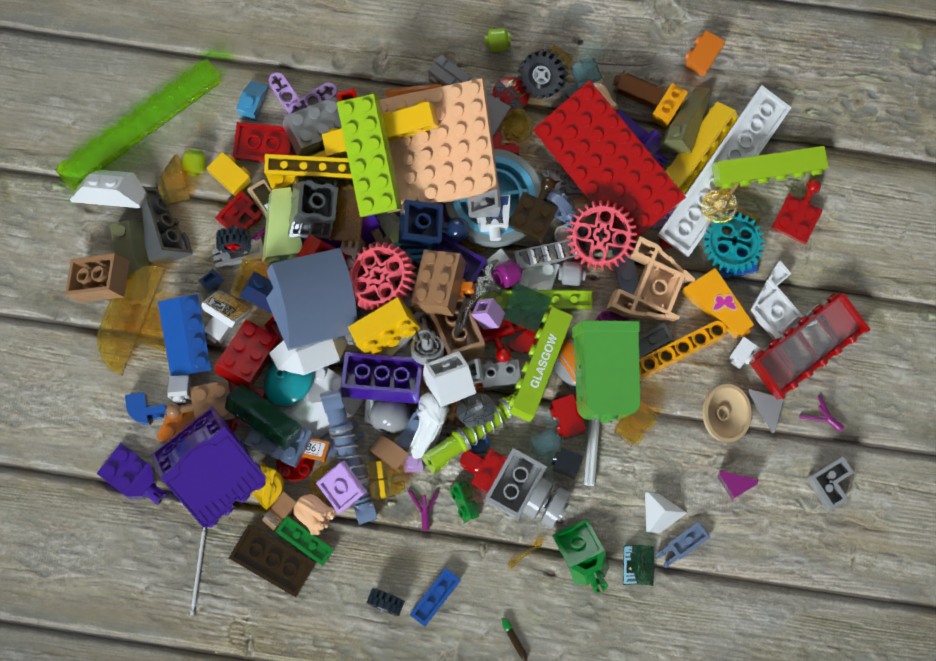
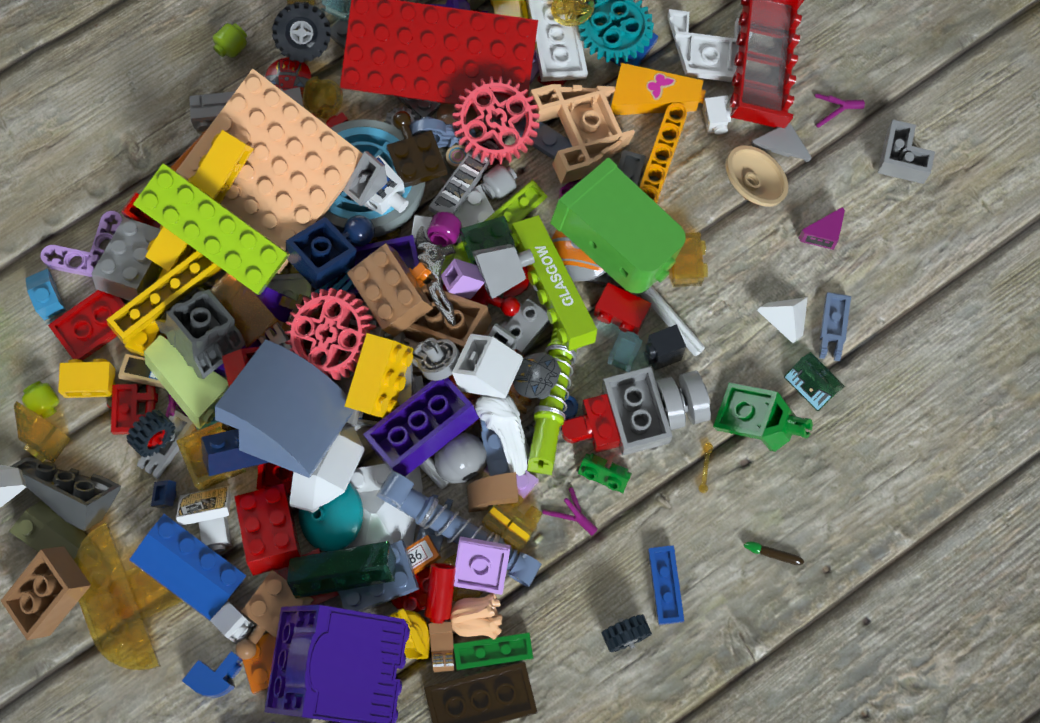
camera: 45 degrees left, 5 degrees down
none -> red brick [425,563,456,624]
none -> light grey torso [472,244,535,299]

